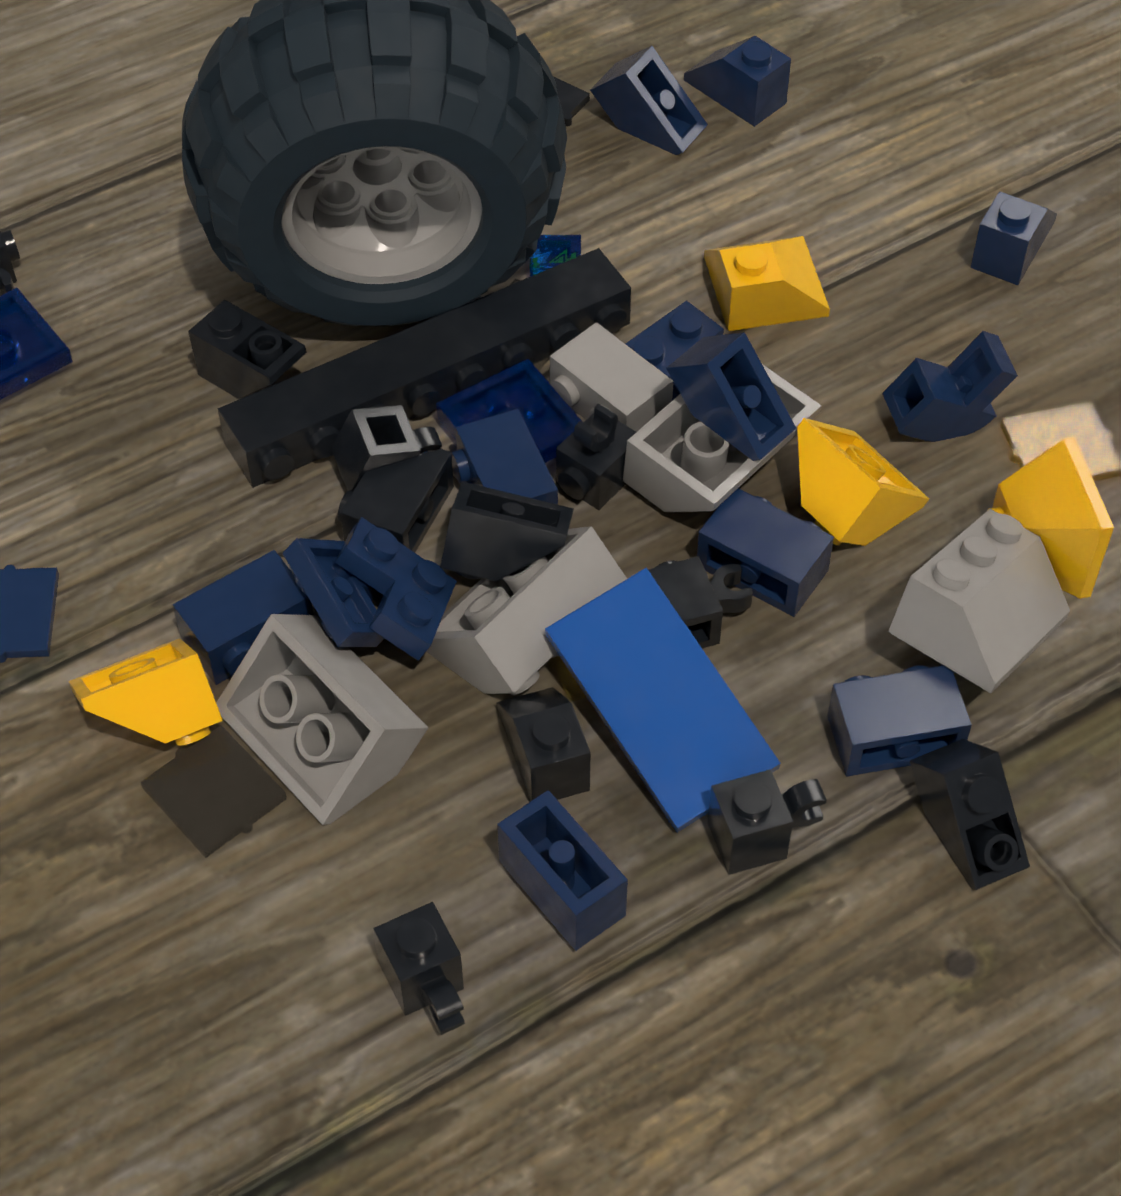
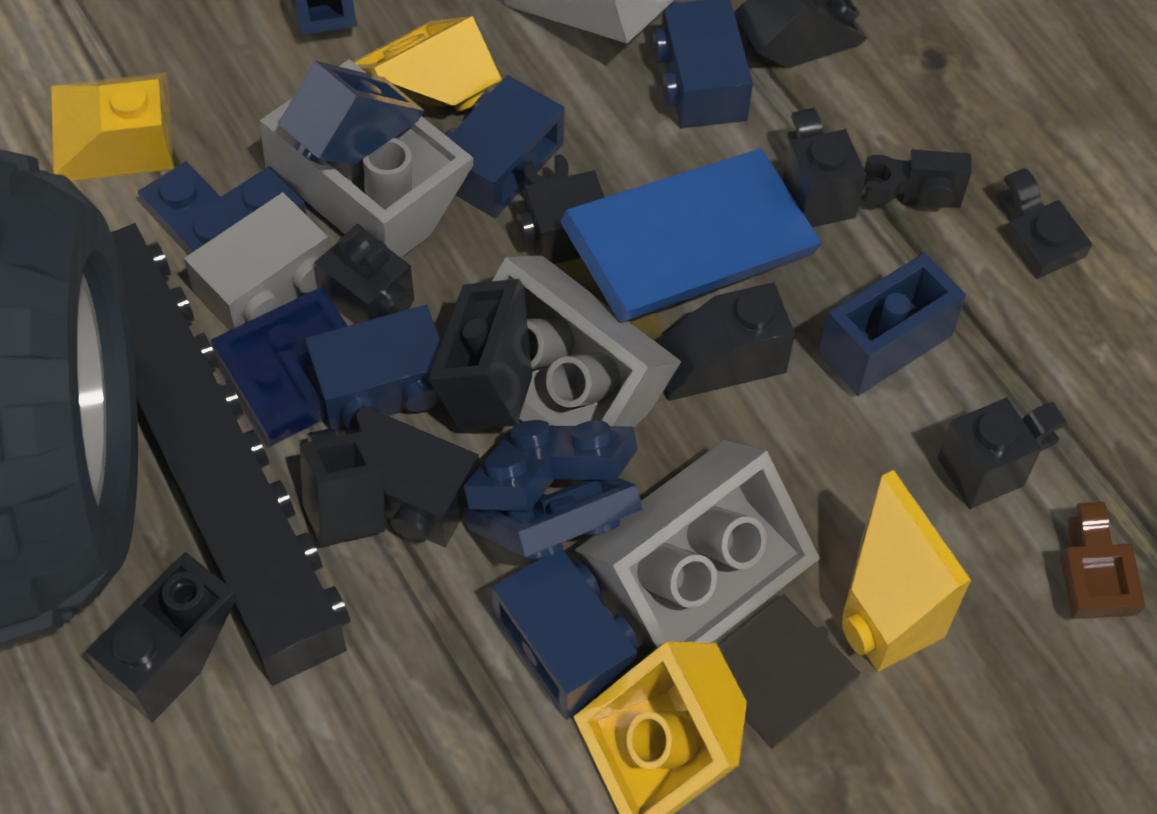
camera: 90 degrees left, 5 degrees up
none -> yellow slope [842,470,971,672]
none -> black plate [864,149,972,209]
none -> black plate [996,168,1093,279]
none -> reddish brown plate [1060,502,1145,619]

